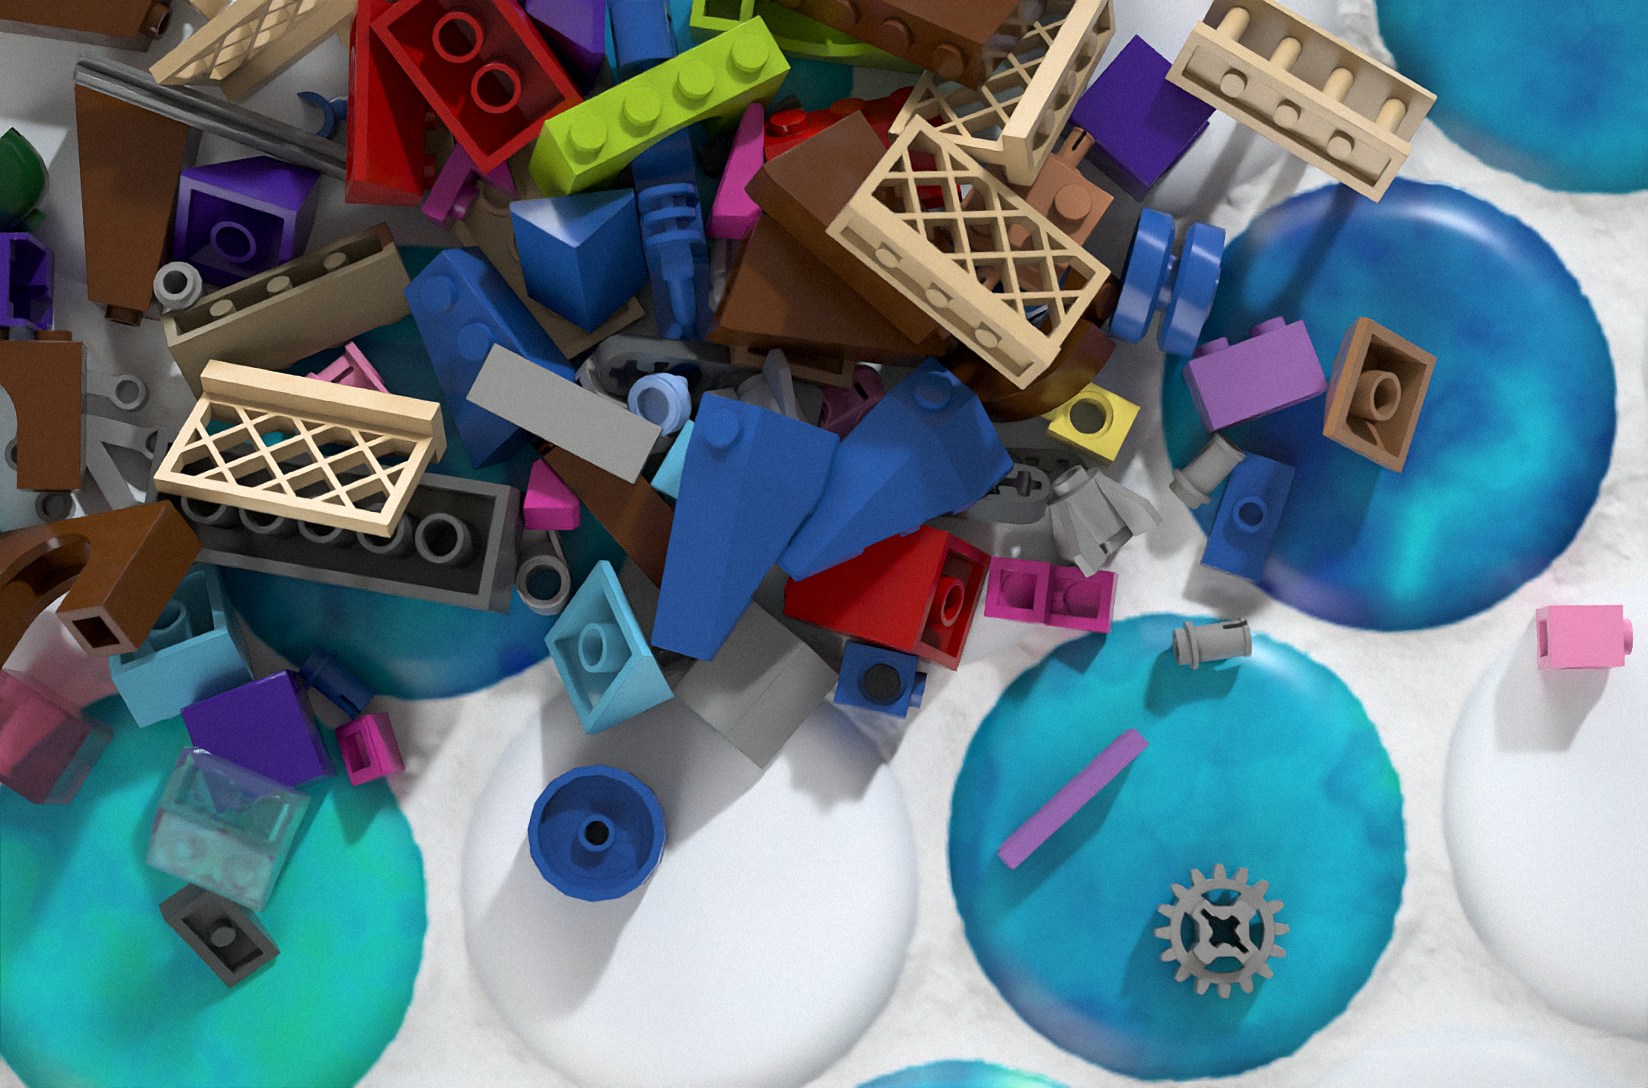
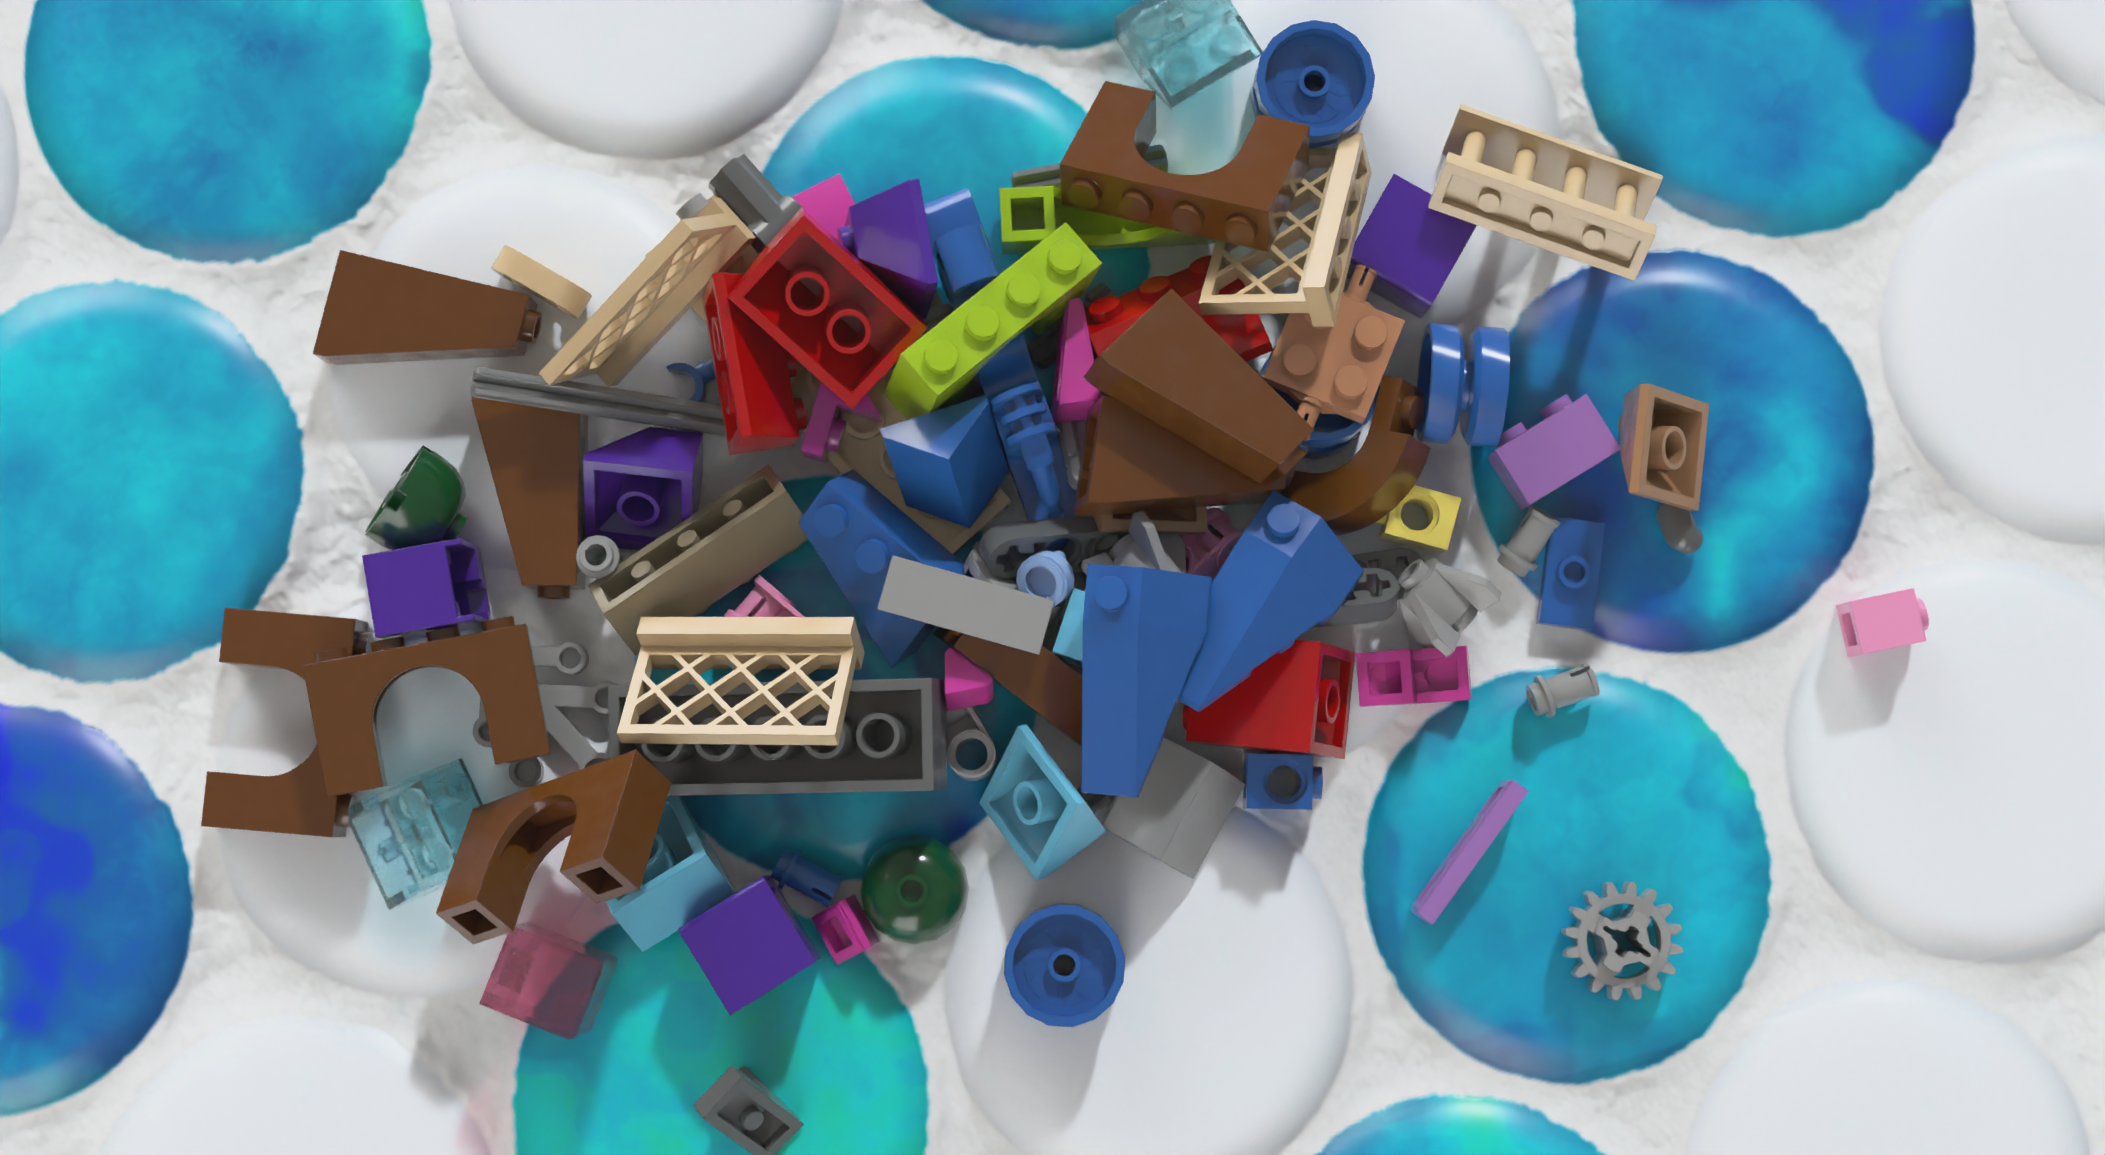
camera: 15 degrees left, 0 degrees up
clear light blue slope [145,747,312,913] -> none
tan fence [825,114,1112,390] -> none
none -> dark green cylinder [860,835,969,944]
none -> dark grey arm [1656,483,1703,554]

